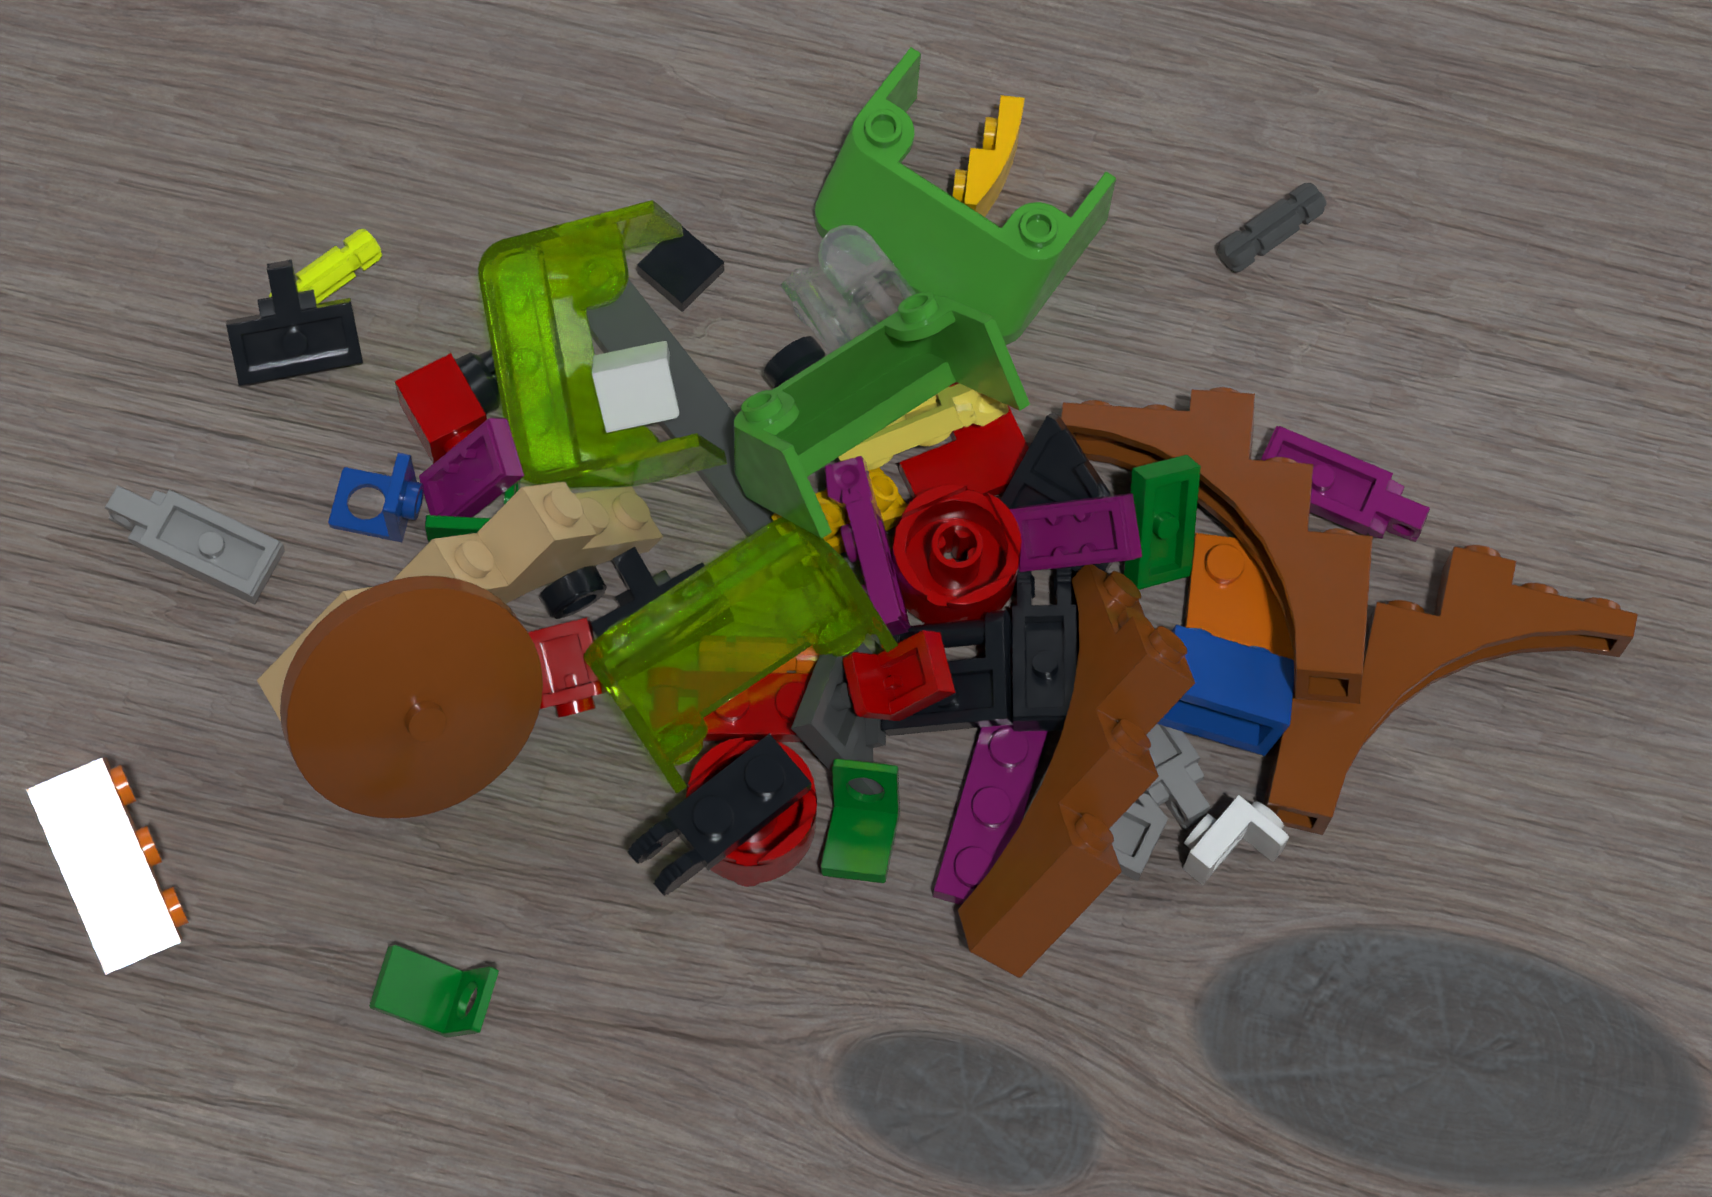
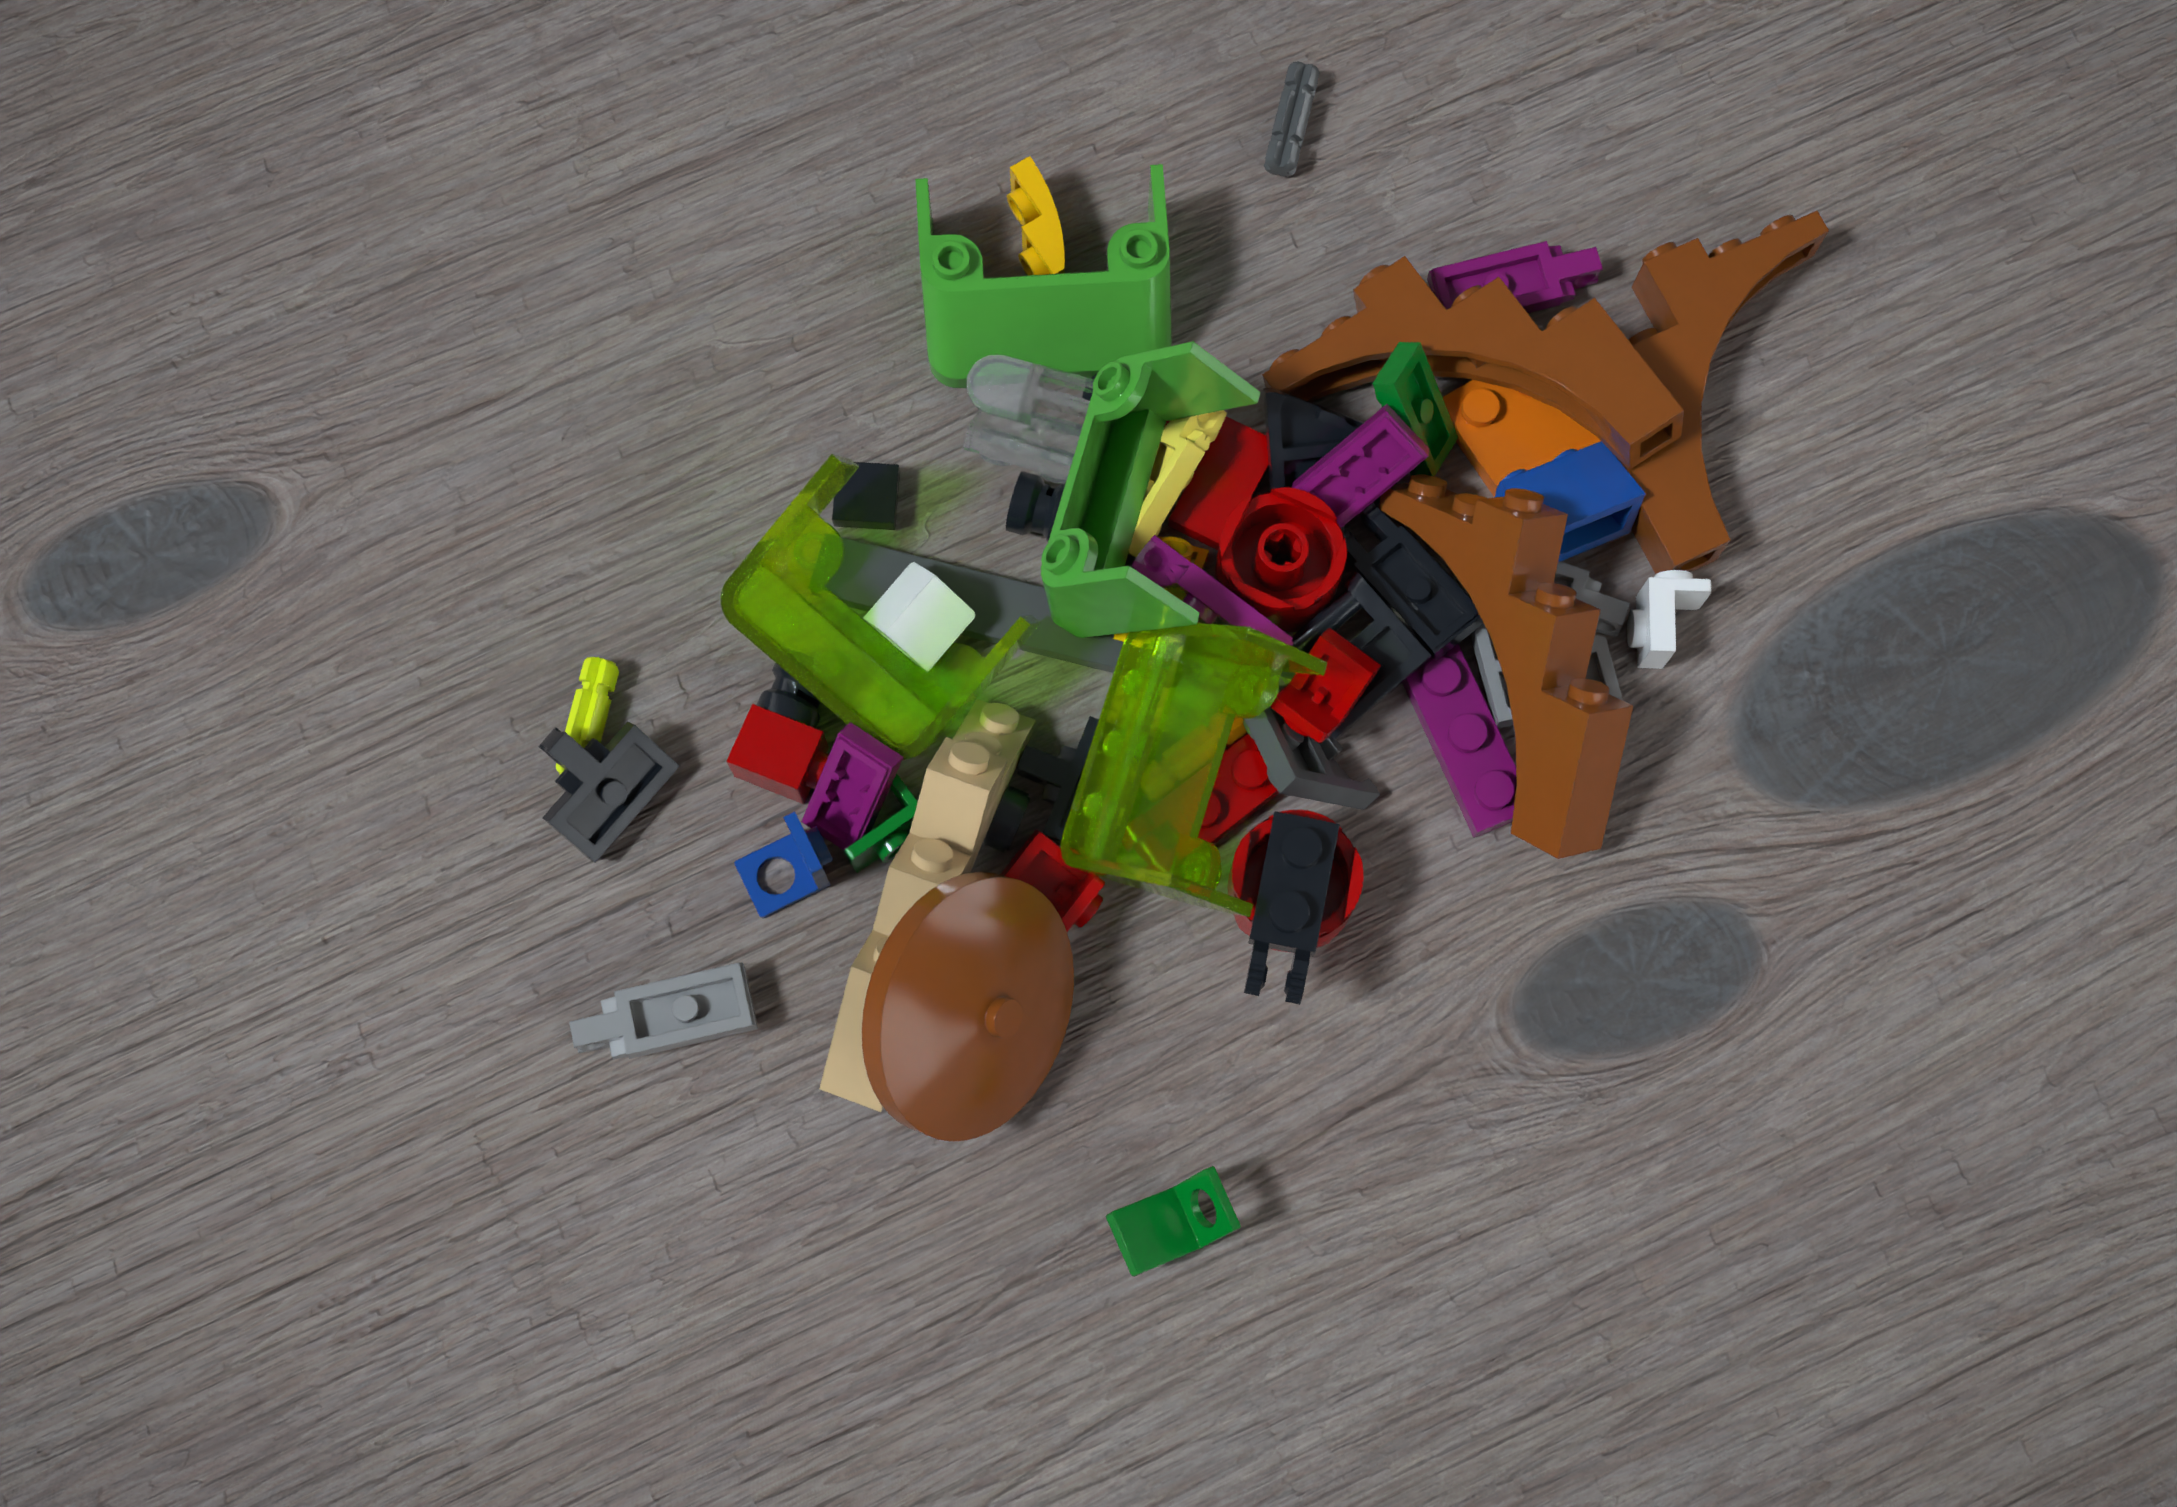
camera: 35 degrees left, 5 degrees up
wedge [27,757,189,974] -> none
green bracket [821,759,900,883] -> none

